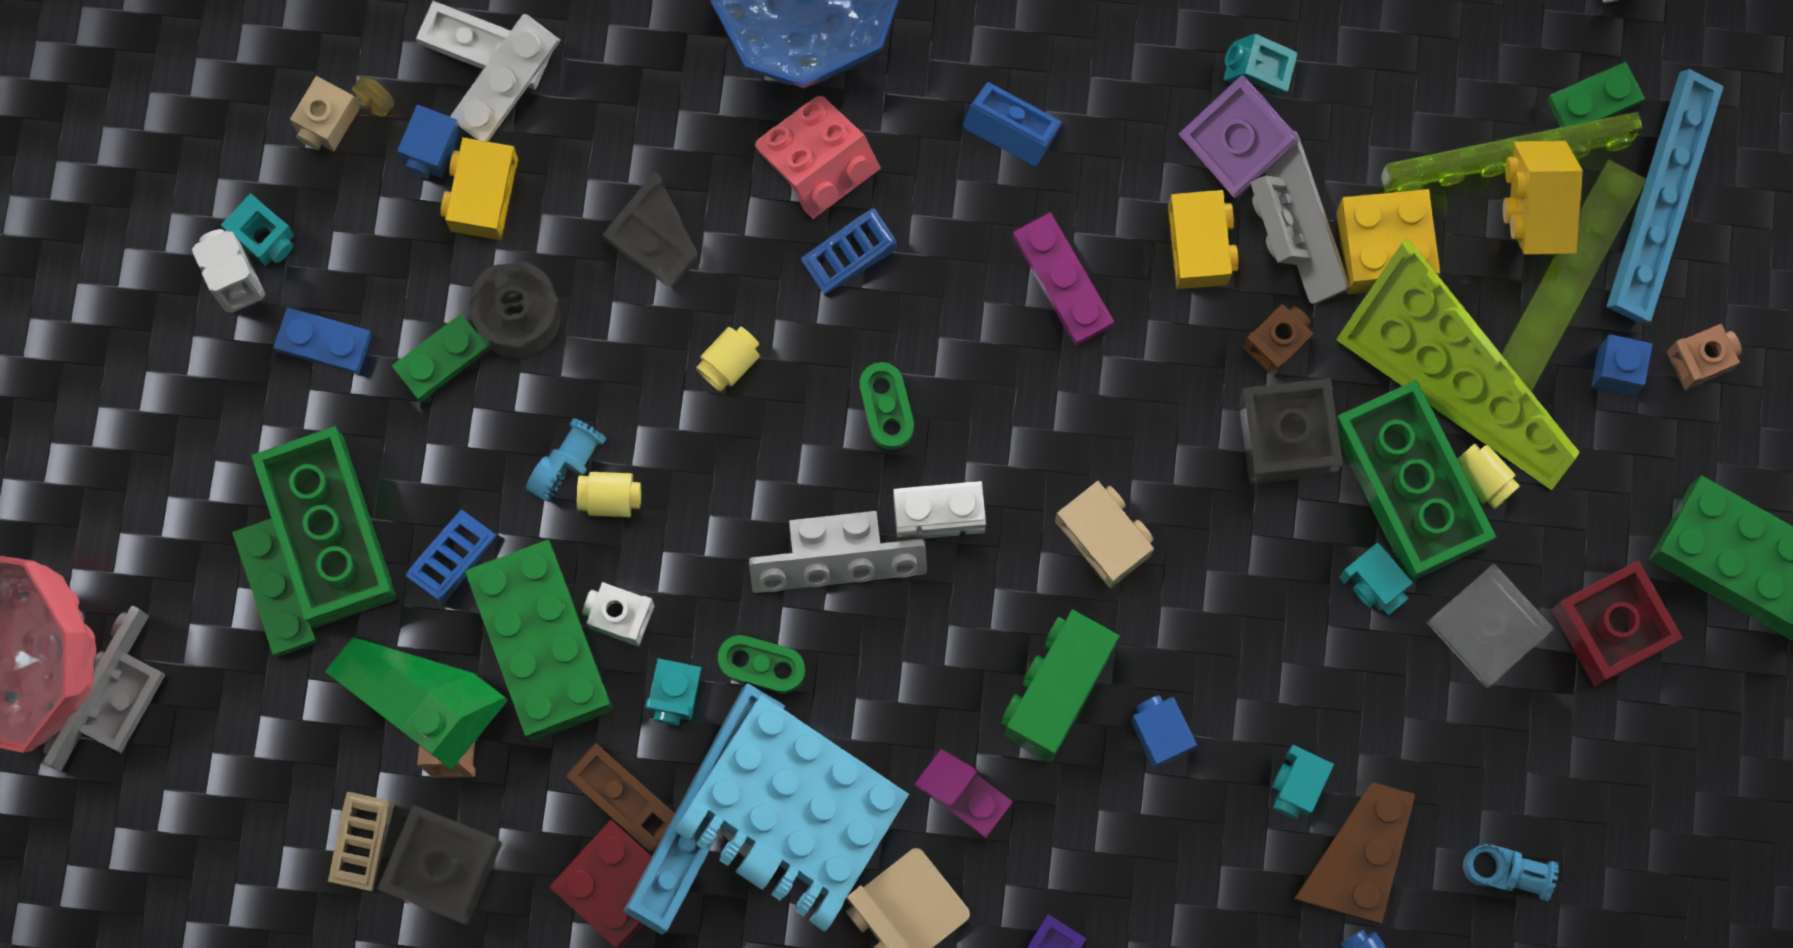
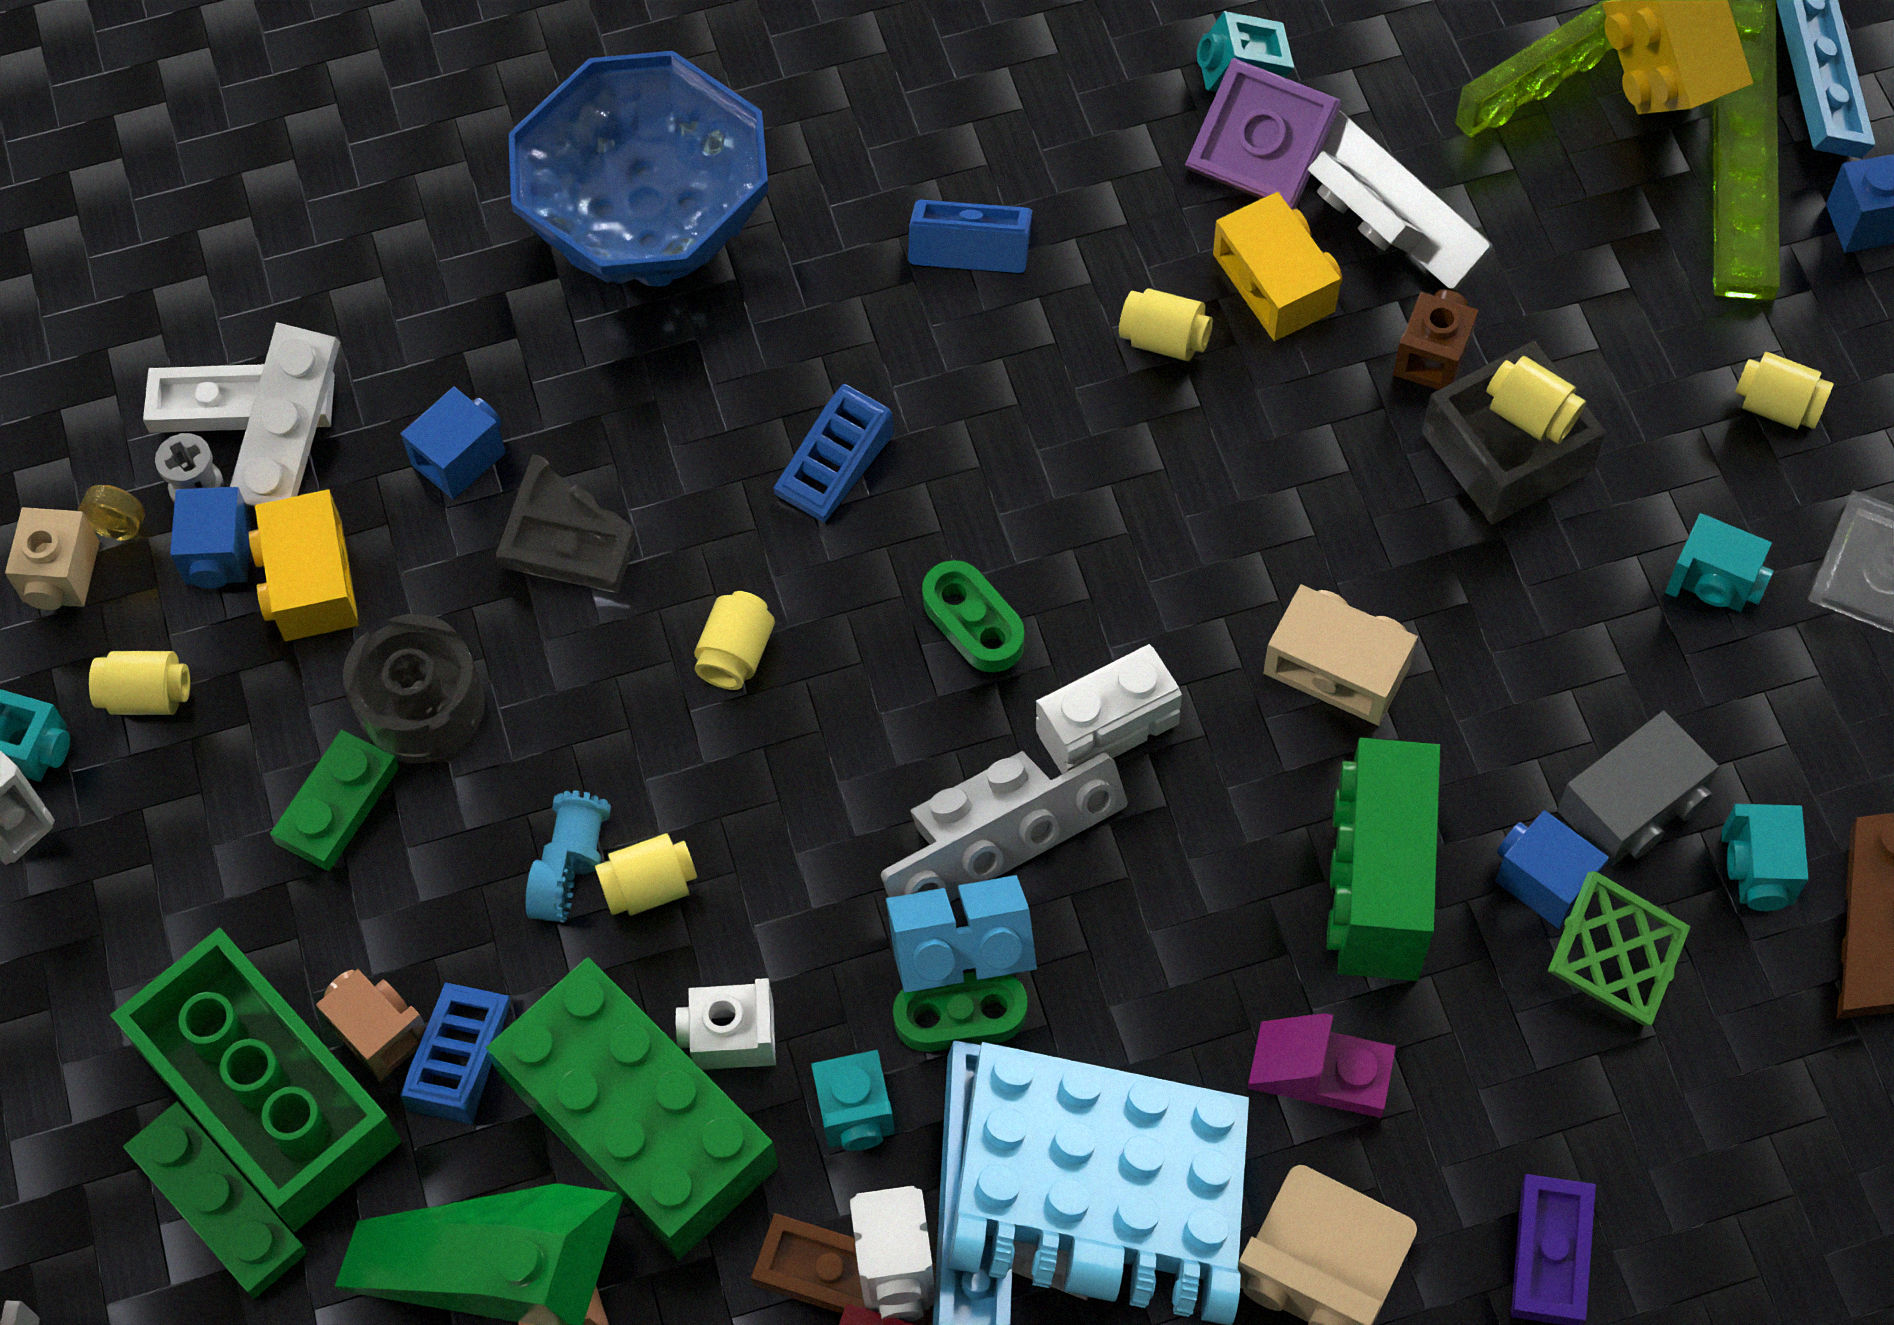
camera: 20 degrees left, 15 degrees down
blue plate [273,307,372,375] -> none
coral bracket [755,96,881,219] -> none
magenta plate [1012,212,1114,346] -> none
green brick [1331,380,1496,581] -> none
yellow brick [1336,189,1440,295] -> none
lime wing [1336,237,1579,490] -> none
none -> light yellow brick [89,651,190,715]
none -> light grey bush [155,433,225,503]
none -> nougat brick [316,969,426,1082]
none -> blue brick [401,387,506,500]
none -> white brick [850,1186,935,1322]
none -> dark azure piece [886,875,1037,993]
none -> light yellow brick [1119,288,1213,361]
none -> light yellow brick [1486,356,1586,444]
none -> bright green window [1548,871,1691,1026]
none -> dark grey brick [1557,710,1719,867]

